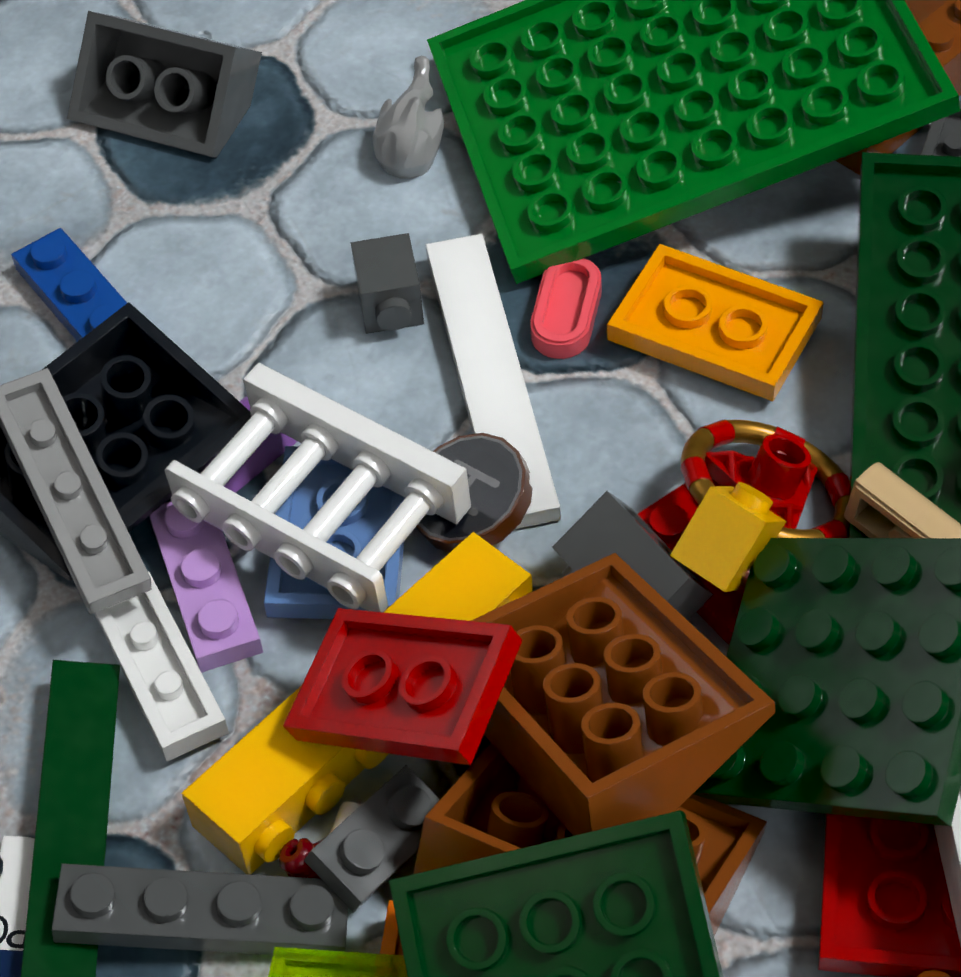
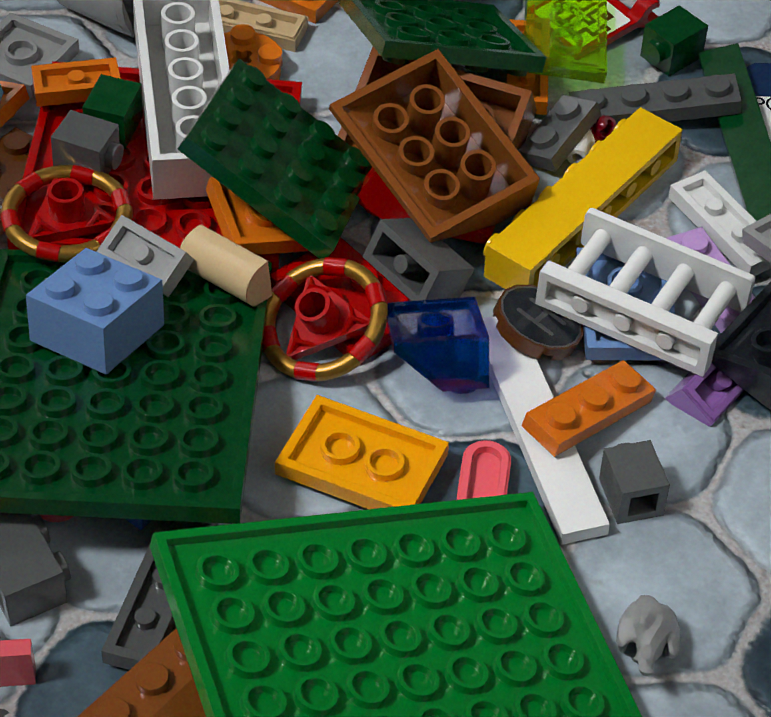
camera: 170 degrees right, 5 degrees down
red plate [283,608,523,765] -> none
yellow brick [670,482,786,592] -> none
none -> clear blue slope [387,297,489,394]
none -> orange plate [521,360,656,457]

